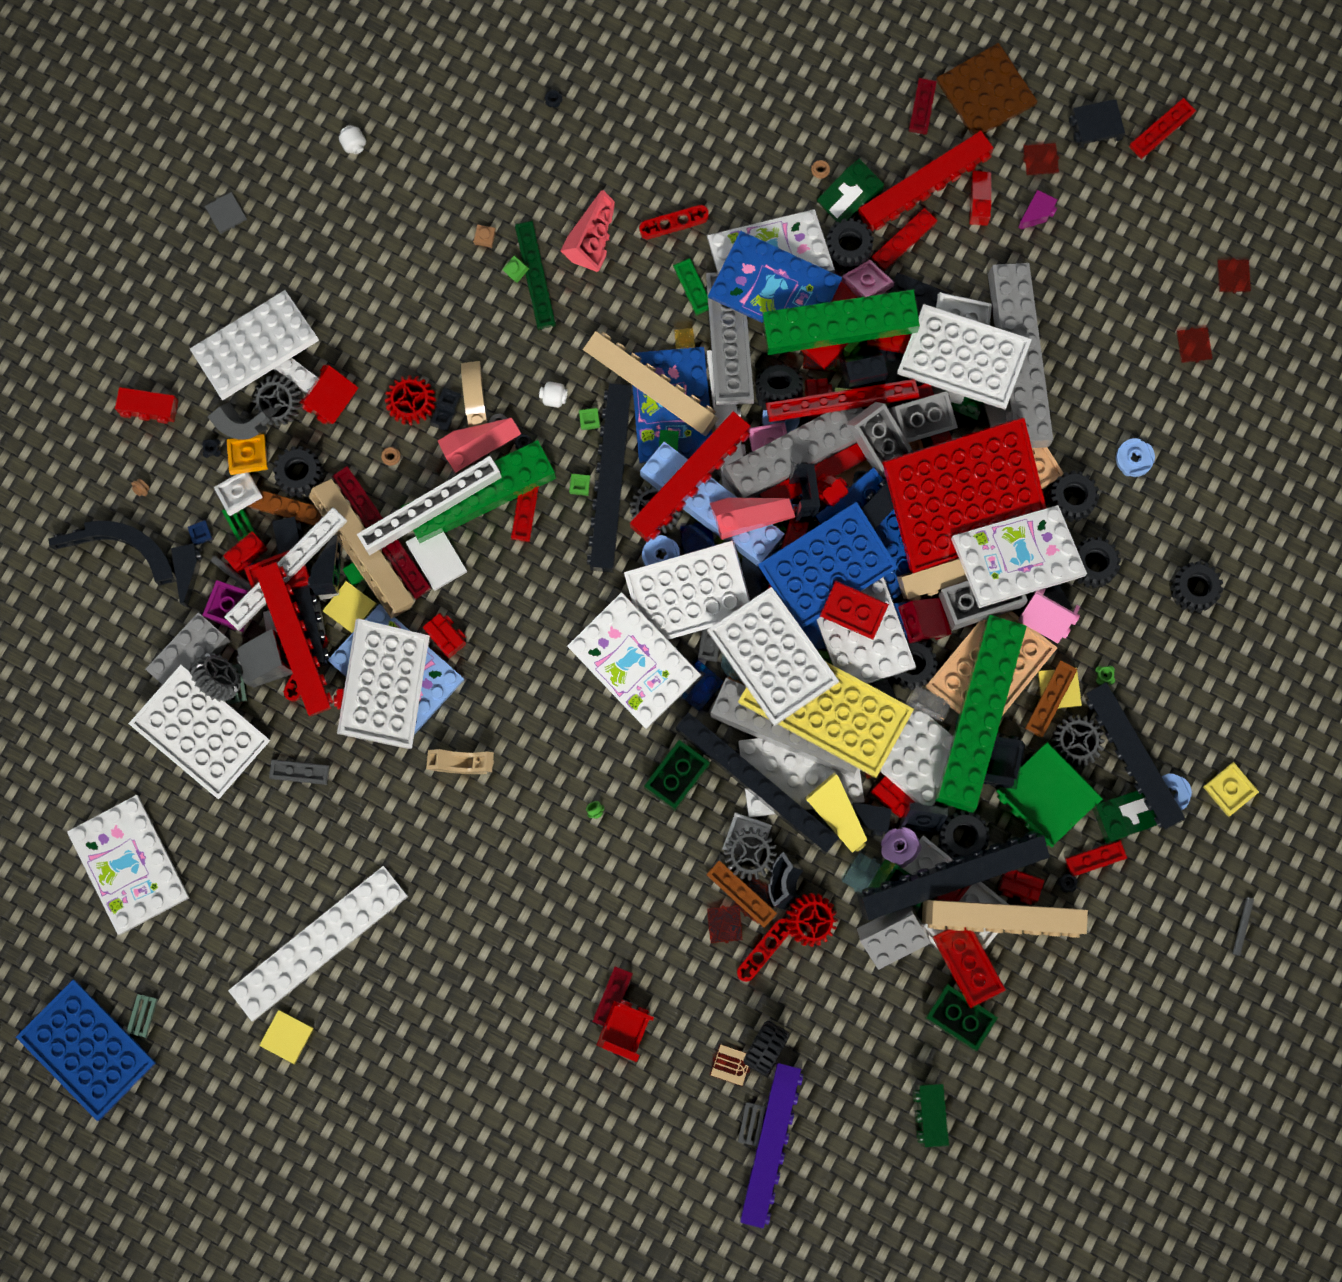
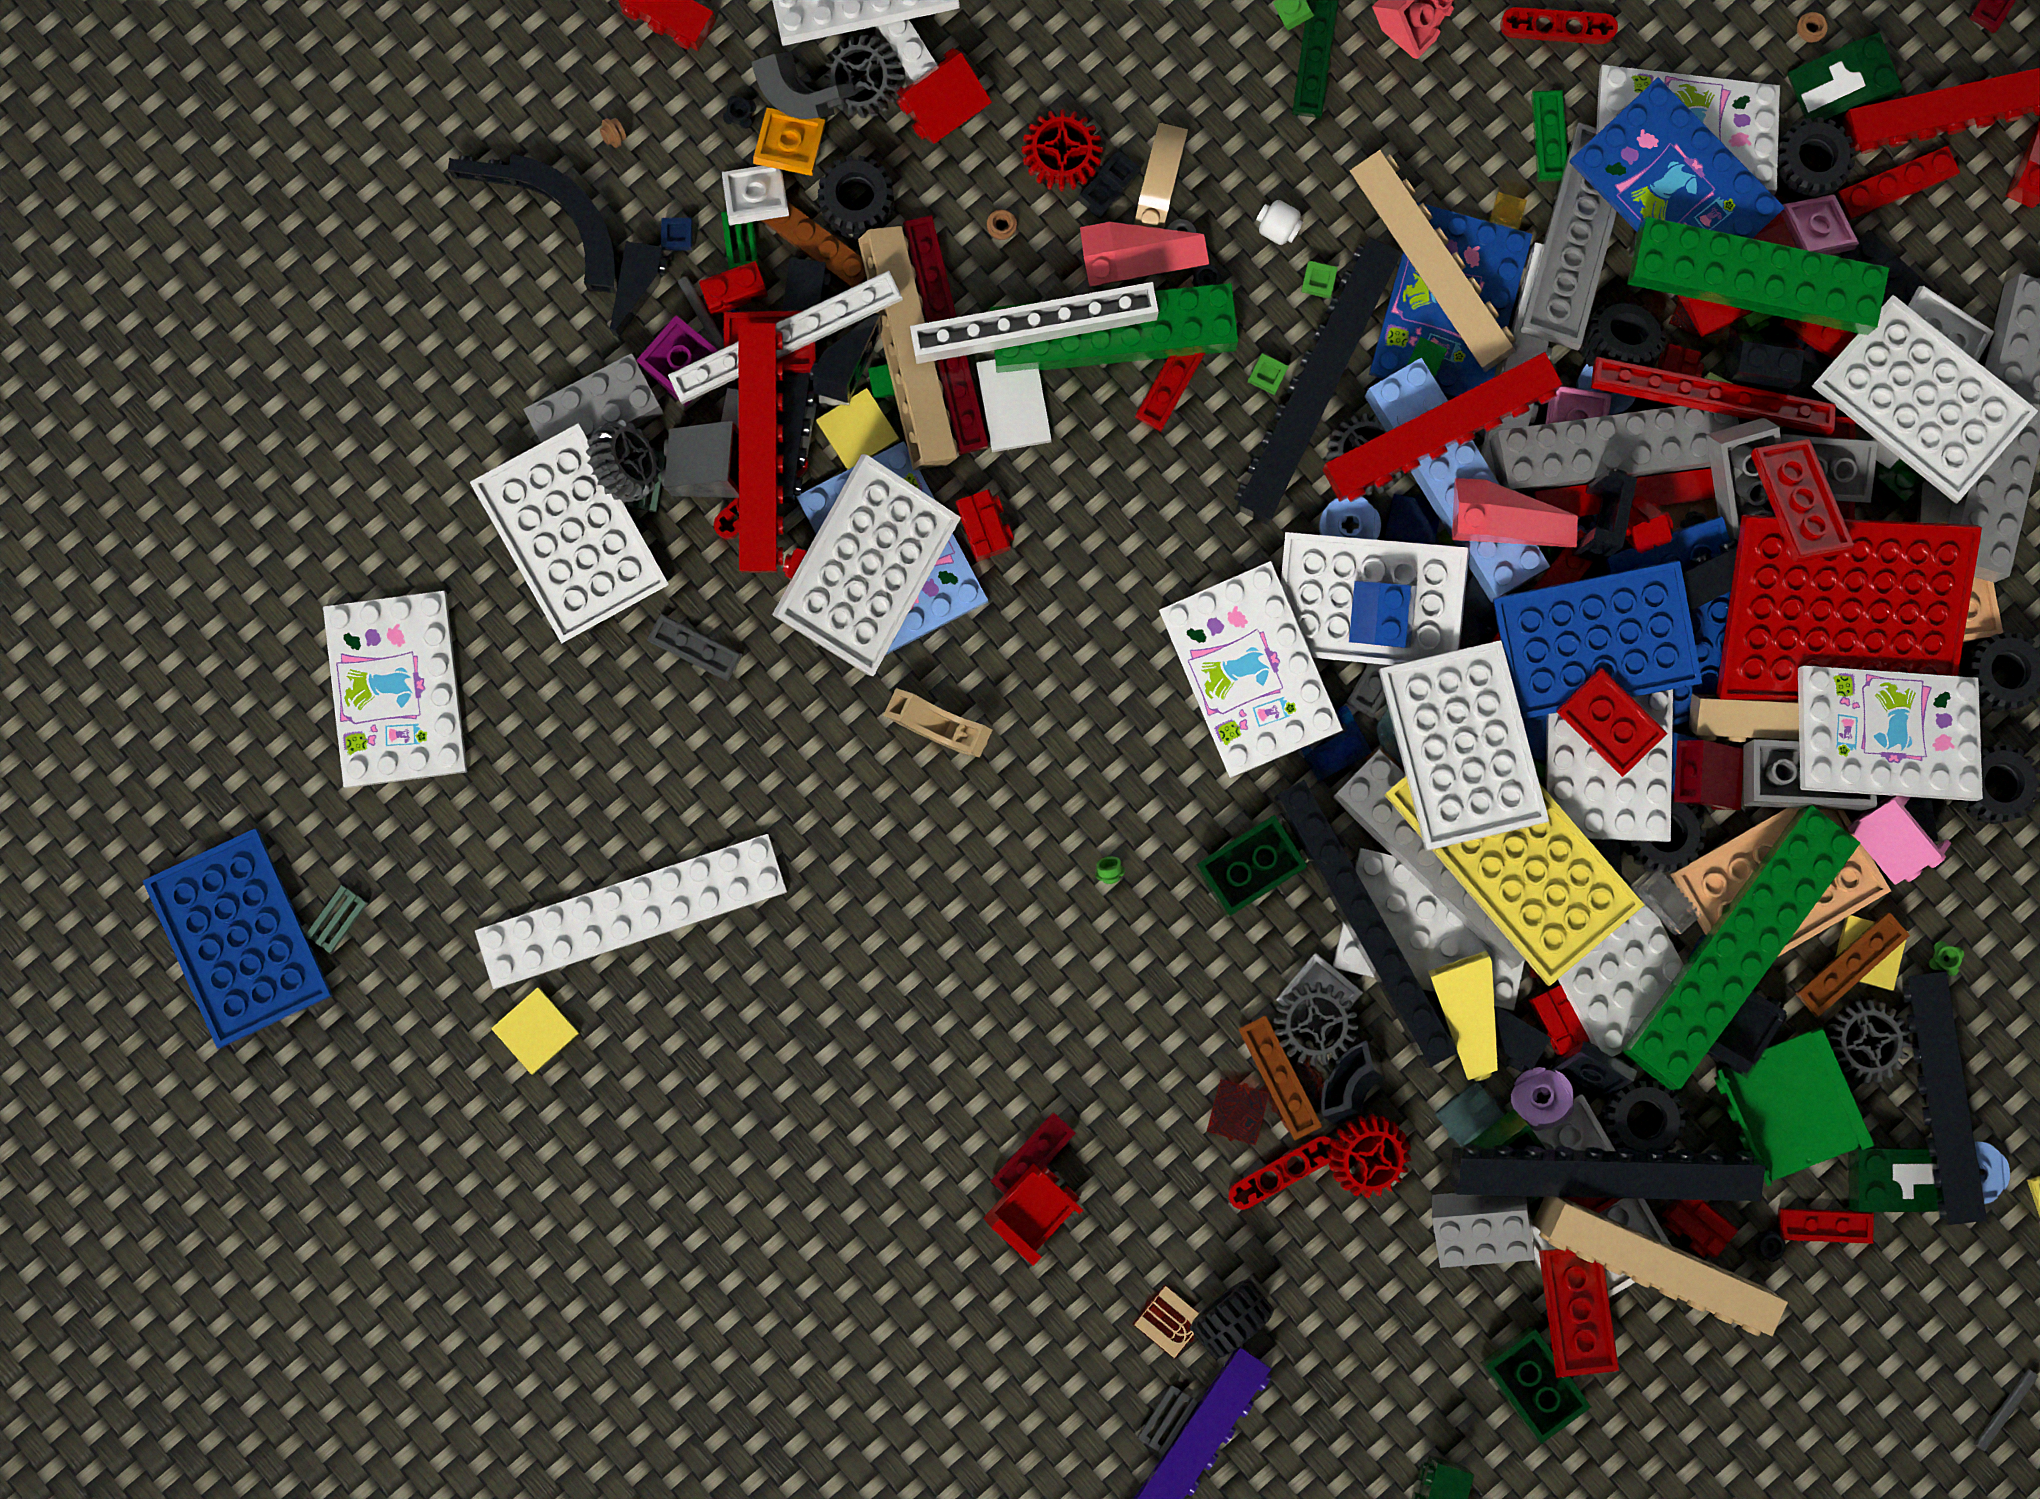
camera: 15 degrees right, 5 degrees up
none -> blue slope [1349,581,1417,648]
none -> red tile [1750,439,1855,563]

